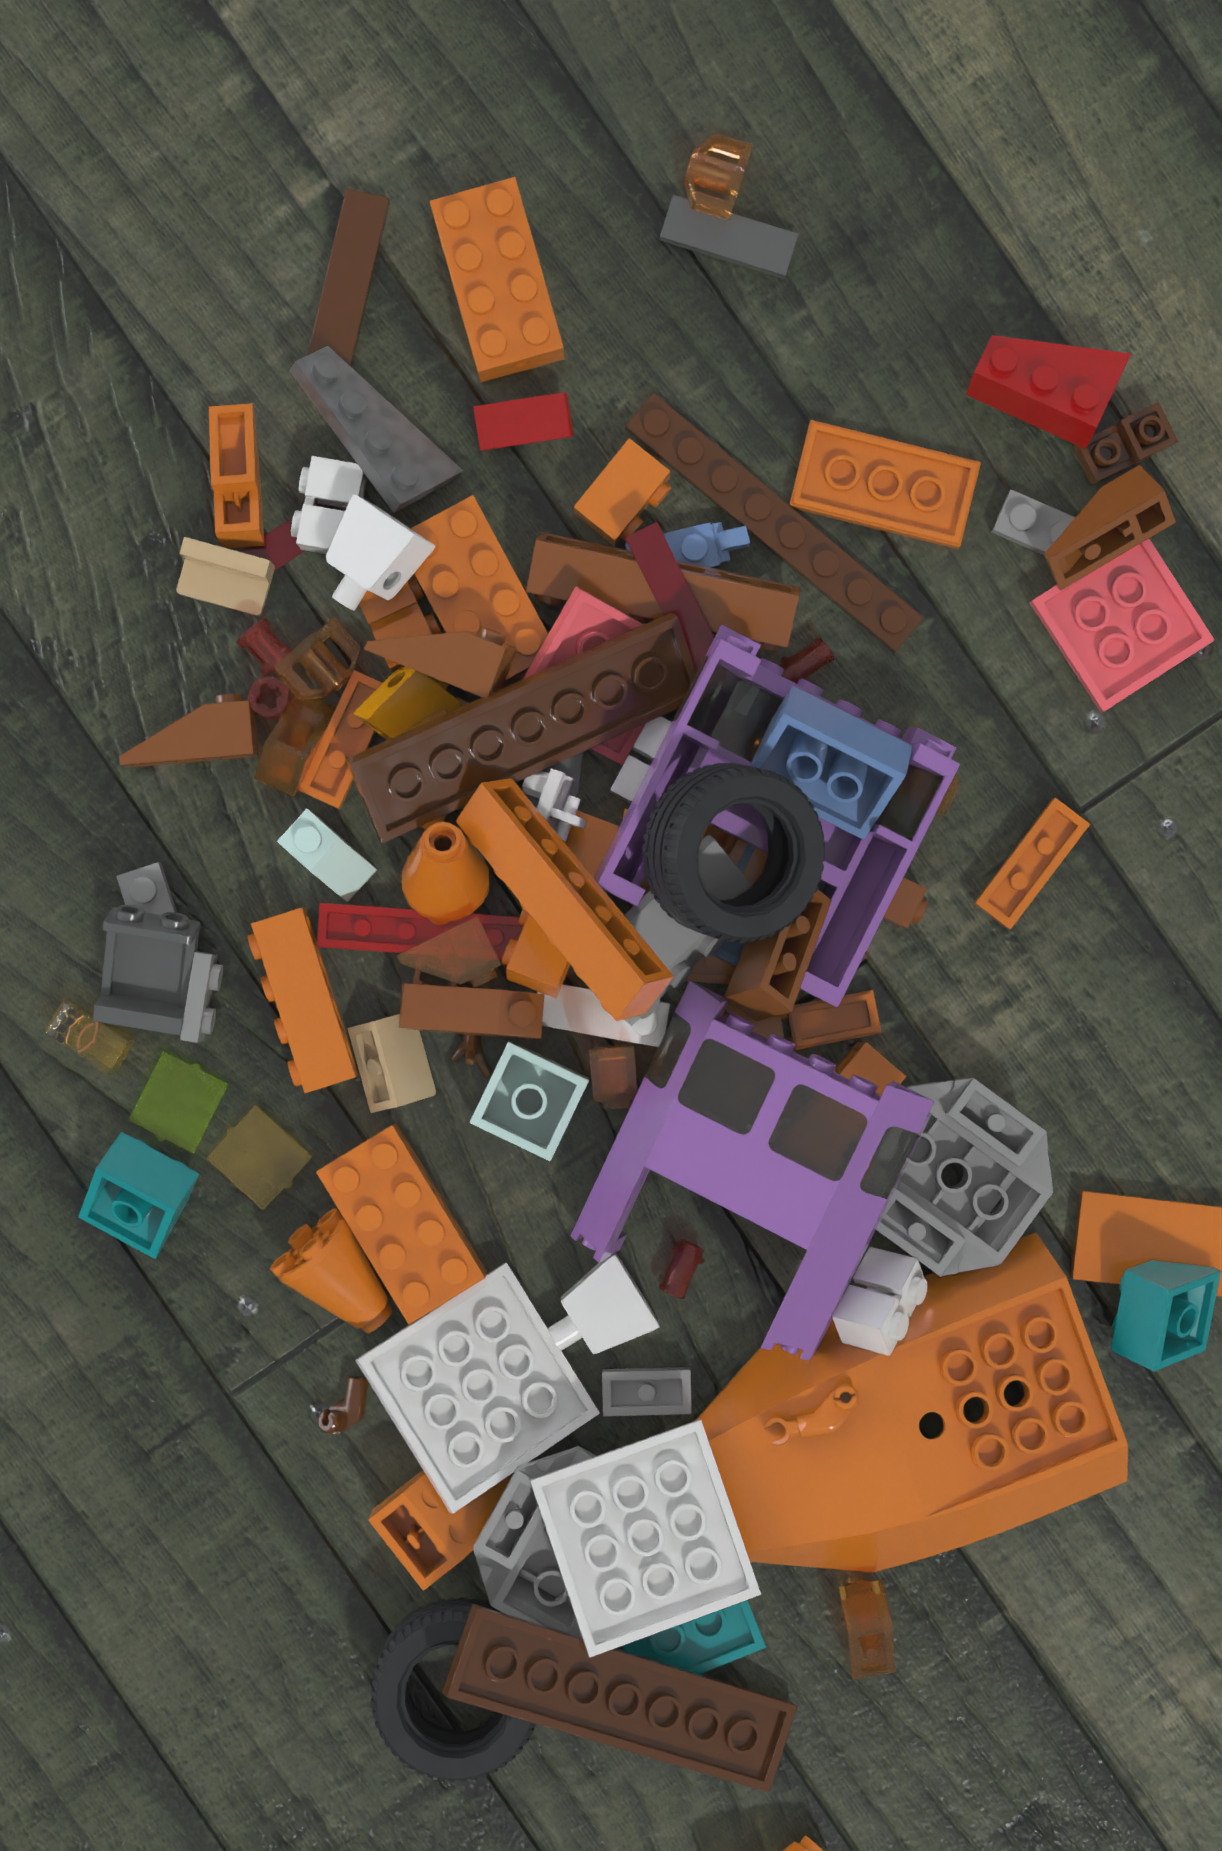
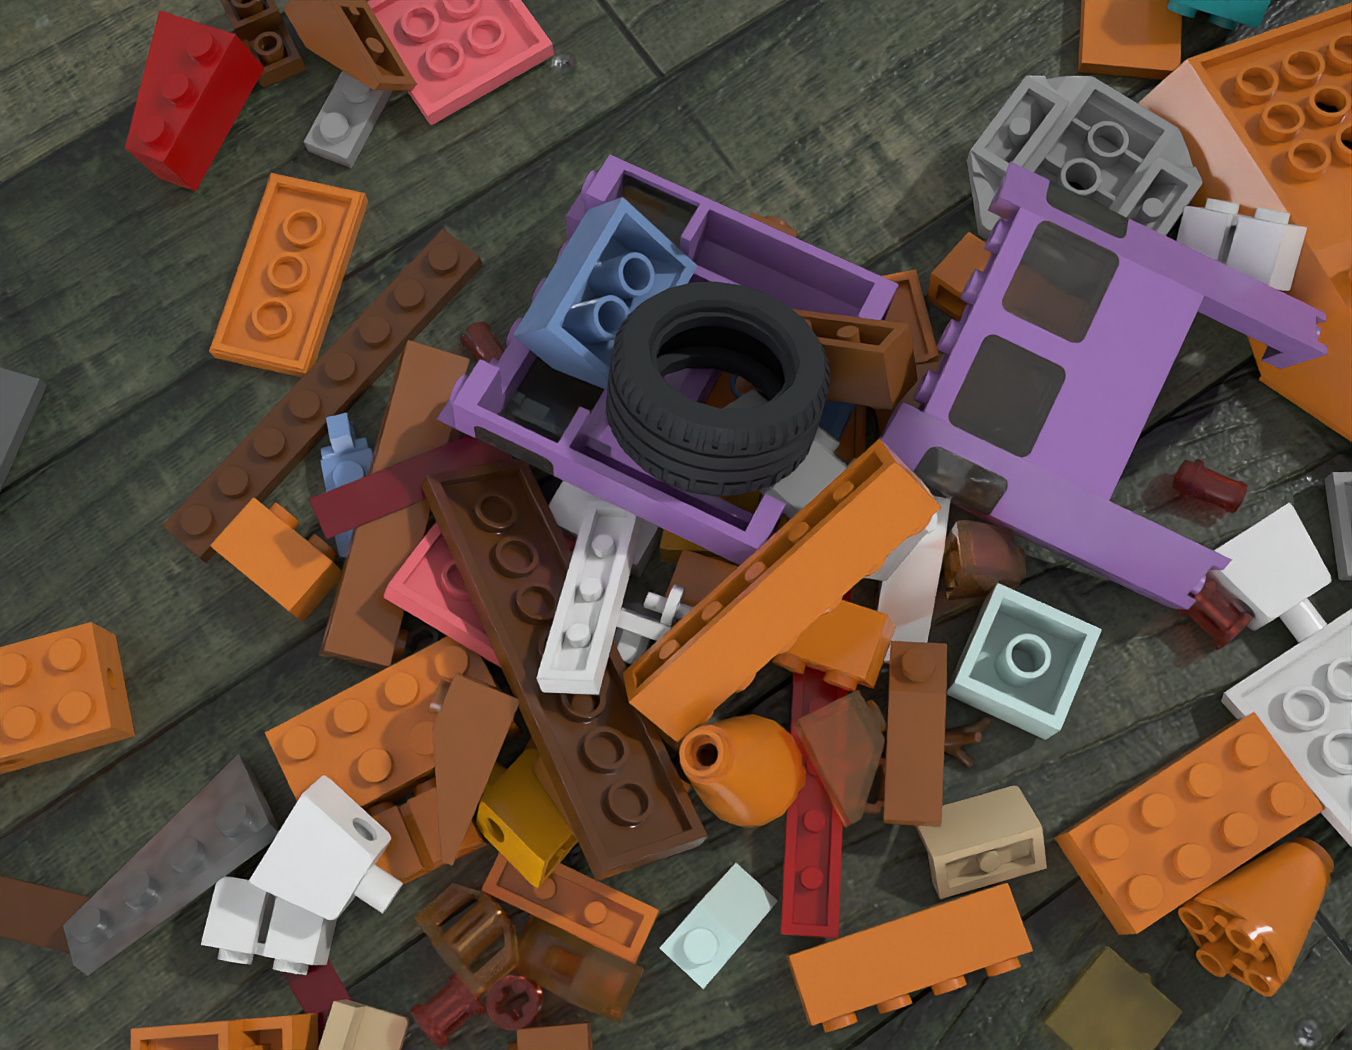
camera: 85 degrees left, 15 degrees down
red slope [473,392,574,451] -> none
orange plate [973,798,1090,930] -> none
none -> white plate [536,501,644,695]
none -> clear red bush [1177,578,1253,650]

